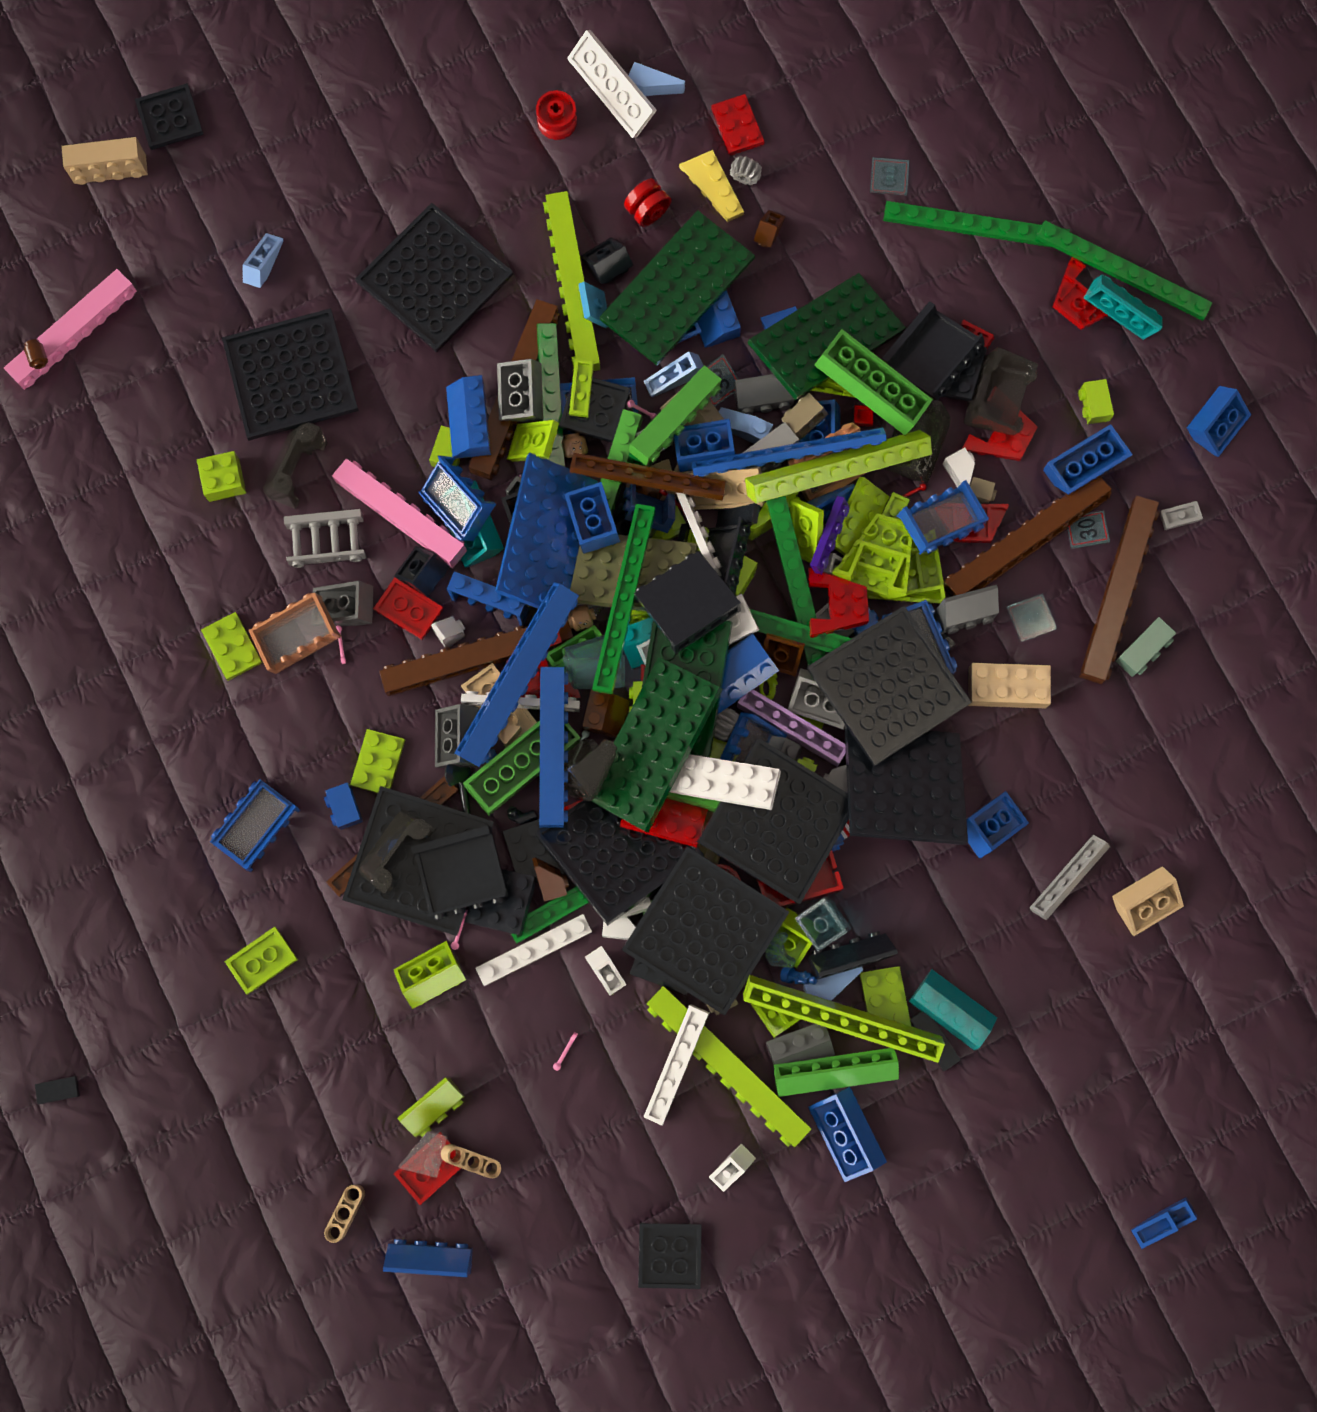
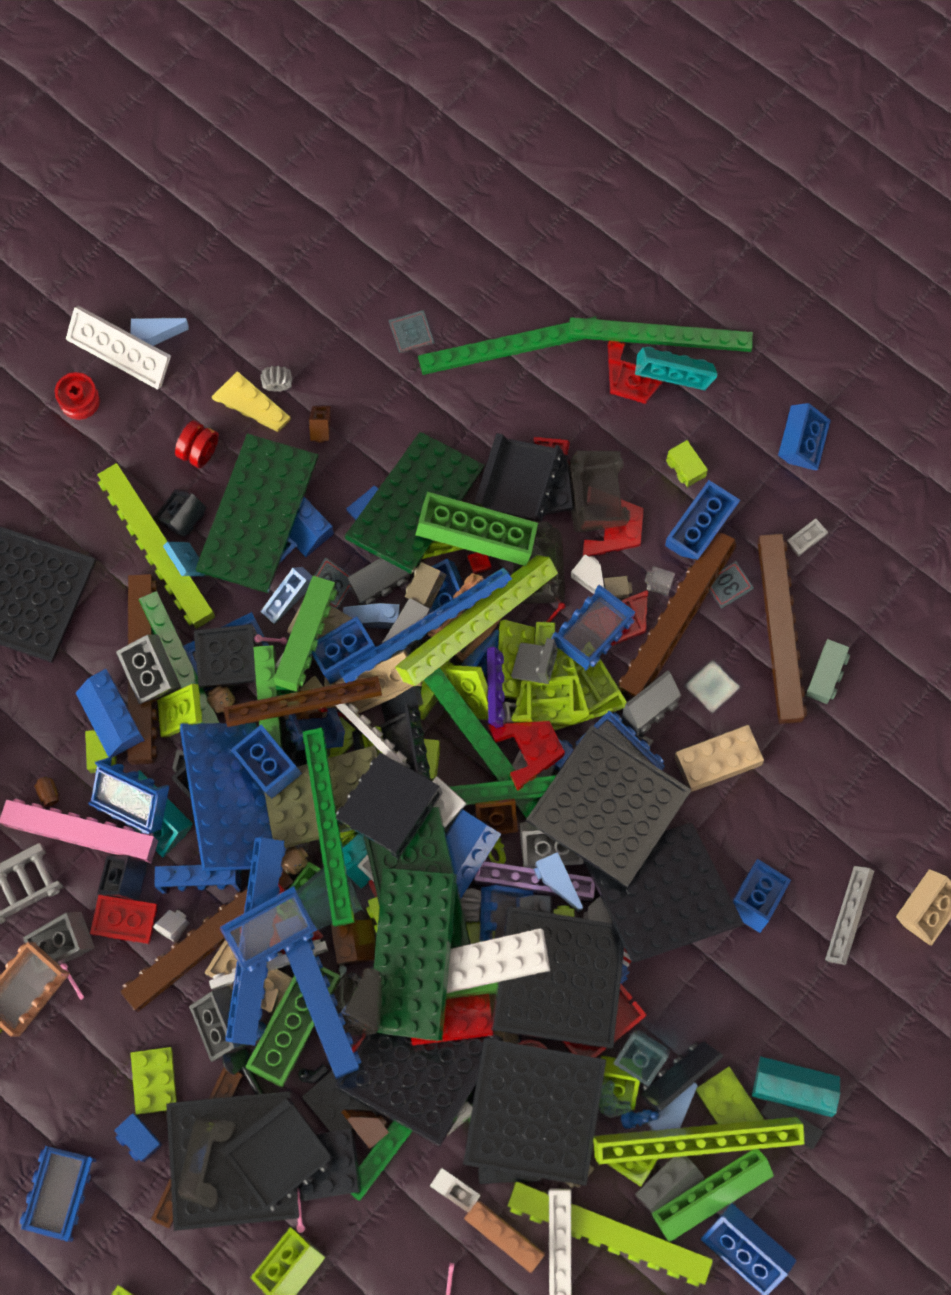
camera: 20 degrees left, 5 degrees down
white plate [476,914,592,986] -> none
lime tile [569,359,594,418] -> none
white slope [602,917,635,940] -> none
red plate [711,94,764,156] -> none
none -> reddish brown brick [34,776,60,807]
none -> window [219,886,317,972]
none -> nougat window [464,1201,545,1273]
none -> dark grey bracket [511,638,558,684]
none -> light blue slope [534,852,583,912]
none -> clear brick [644,566,675,596]

